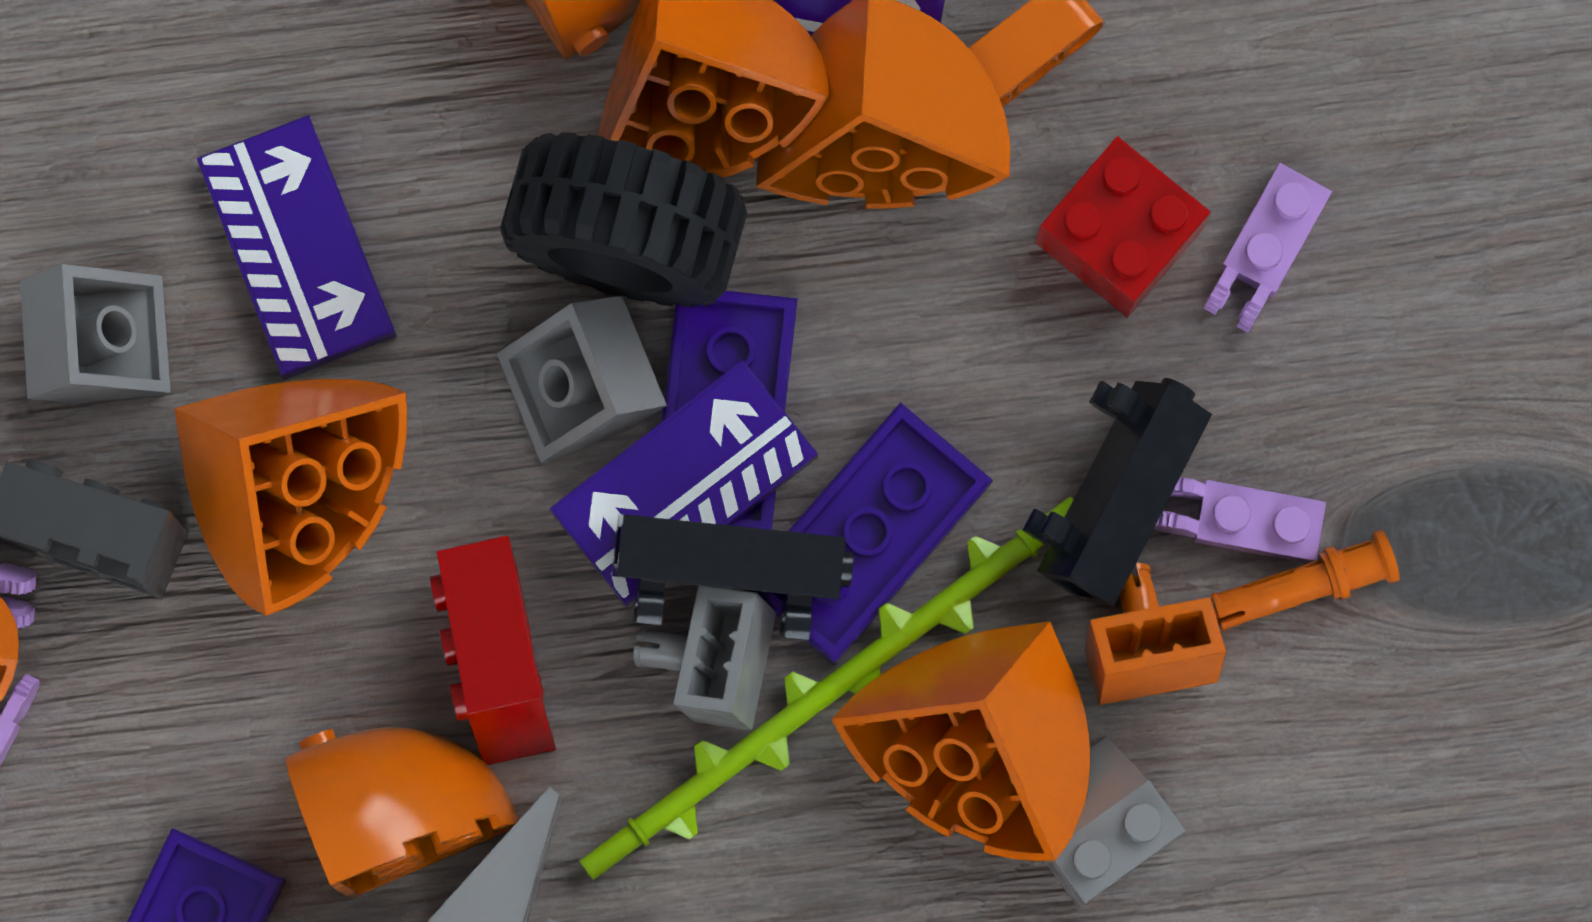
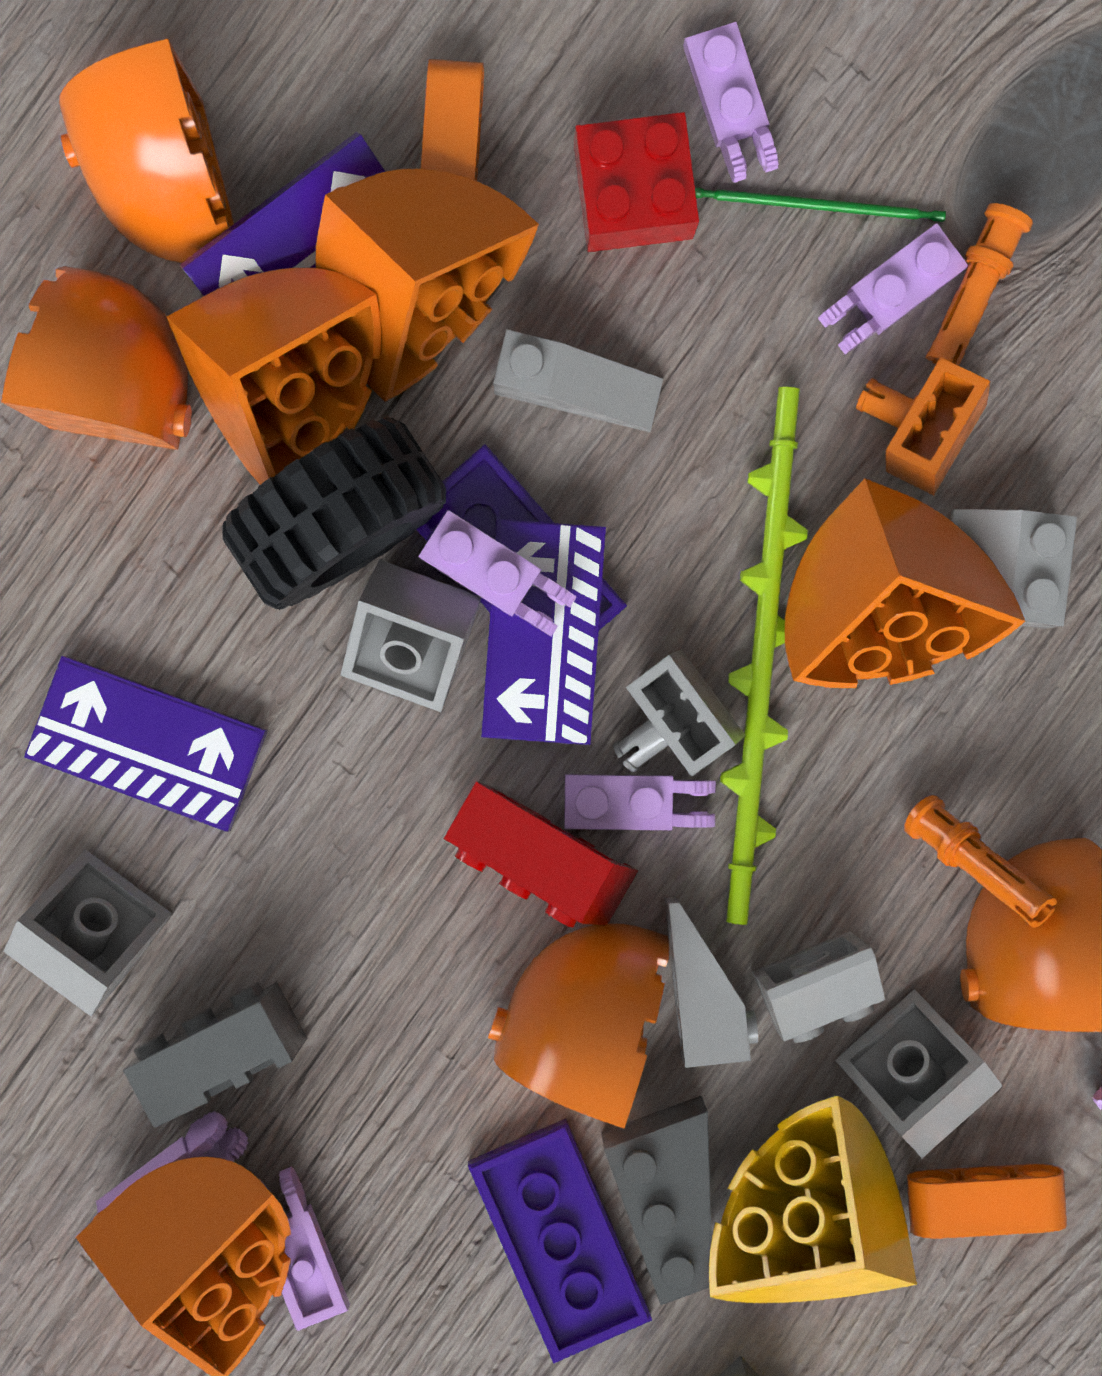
camera: 45 degrees left, 10 degrees up
orange brick [174,379,407,616] -> none
black brick [612,514,853,640] -> none
dark purple tile [746,402,993,665] -> none
black brick [1023,378,1212,607] -> none
none -> lavender hinge [418,510,576,637]
none -> light grey slope [493,329,663,432]
none -> lavender hinge [564,774,716,830]
none -> green piece [695,187,946,222]

